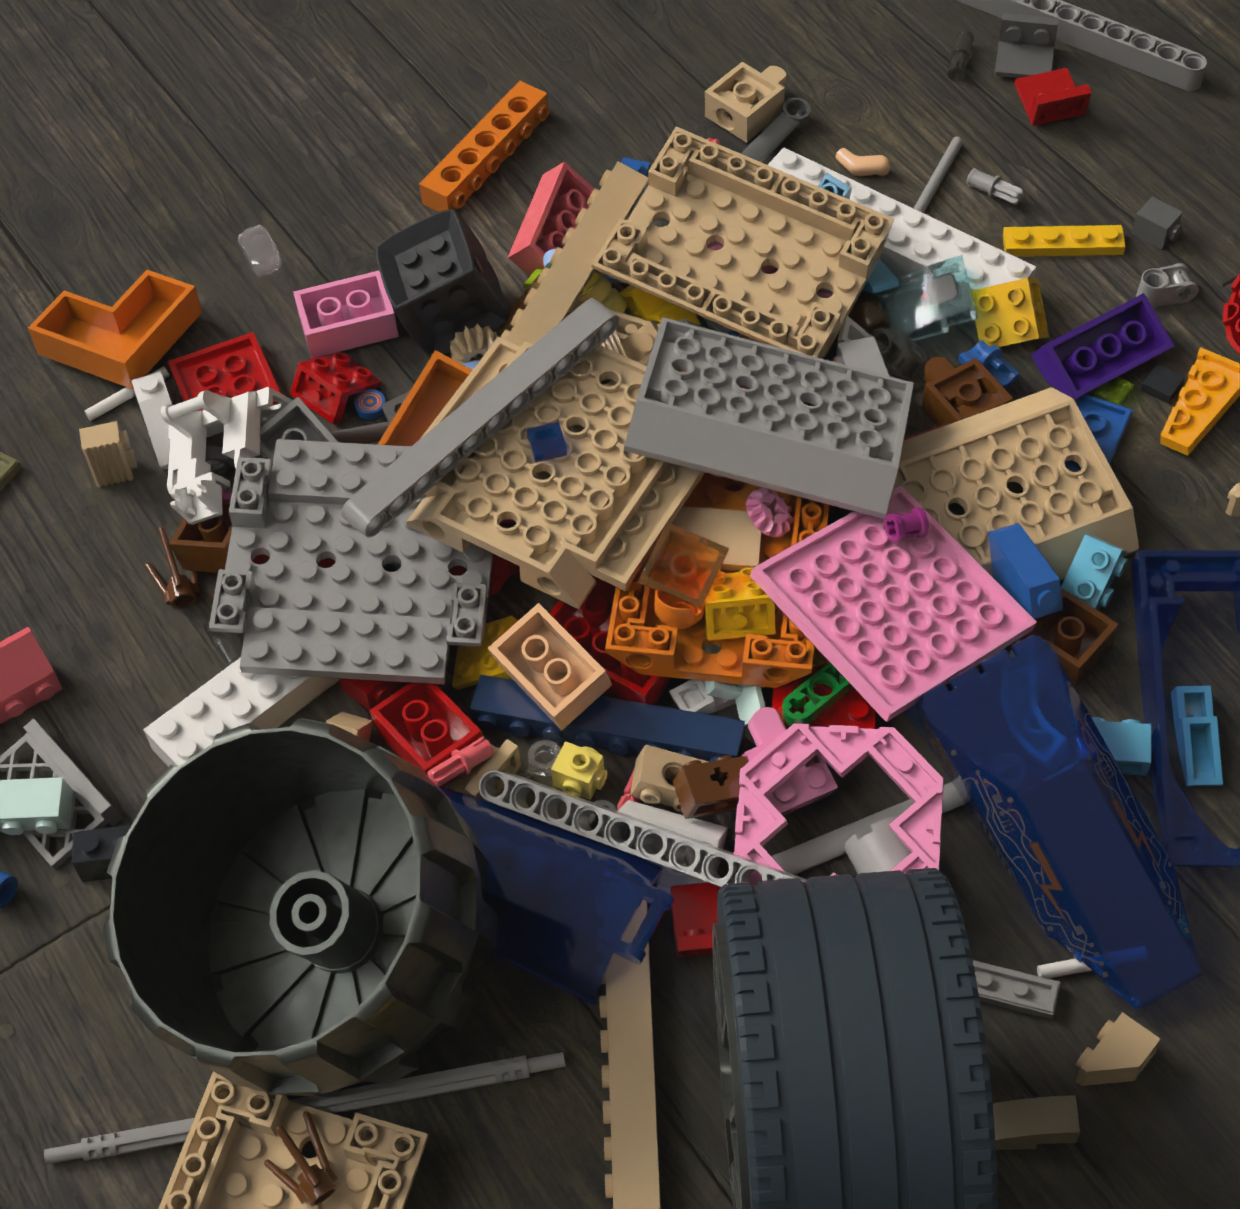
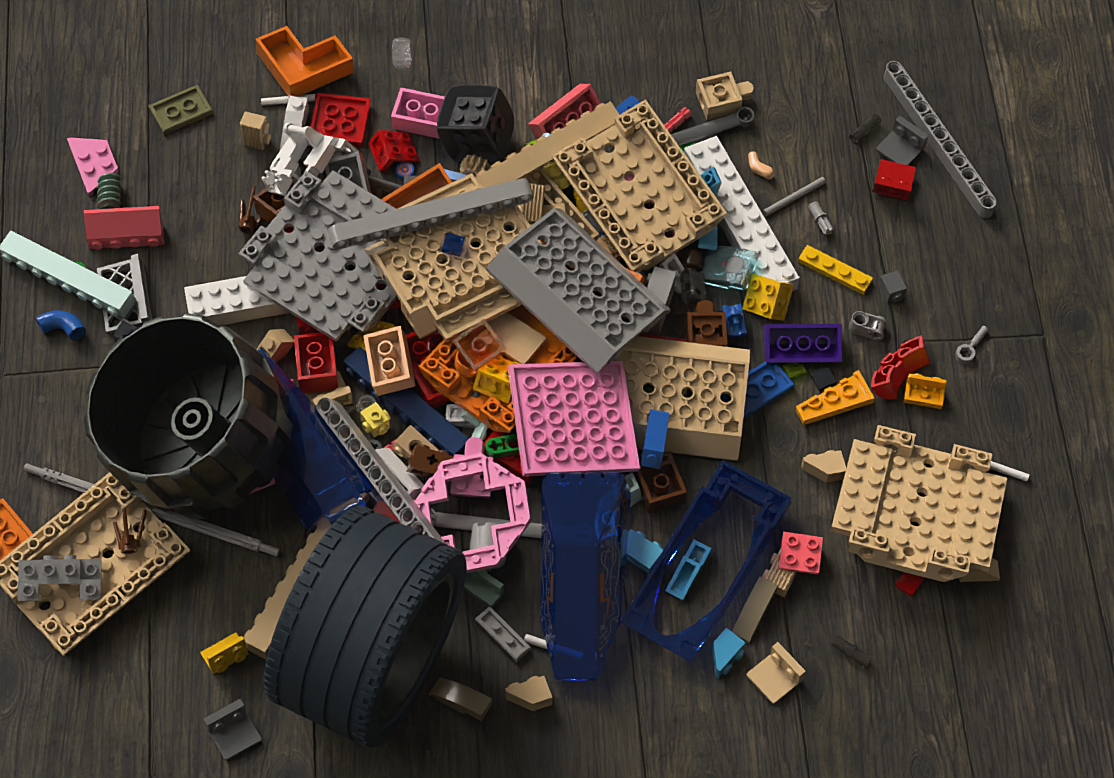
camera: 25 degrees right, 5 degrees up
orange brick [419,81,549,212] -> none
coral axle [428,737,494,787] -> none
bright pink gear [746,487,794,537] -> none
magenta bush [884,508,929,543] -> none
medium azure brick [1061,534,1128,611] -> none

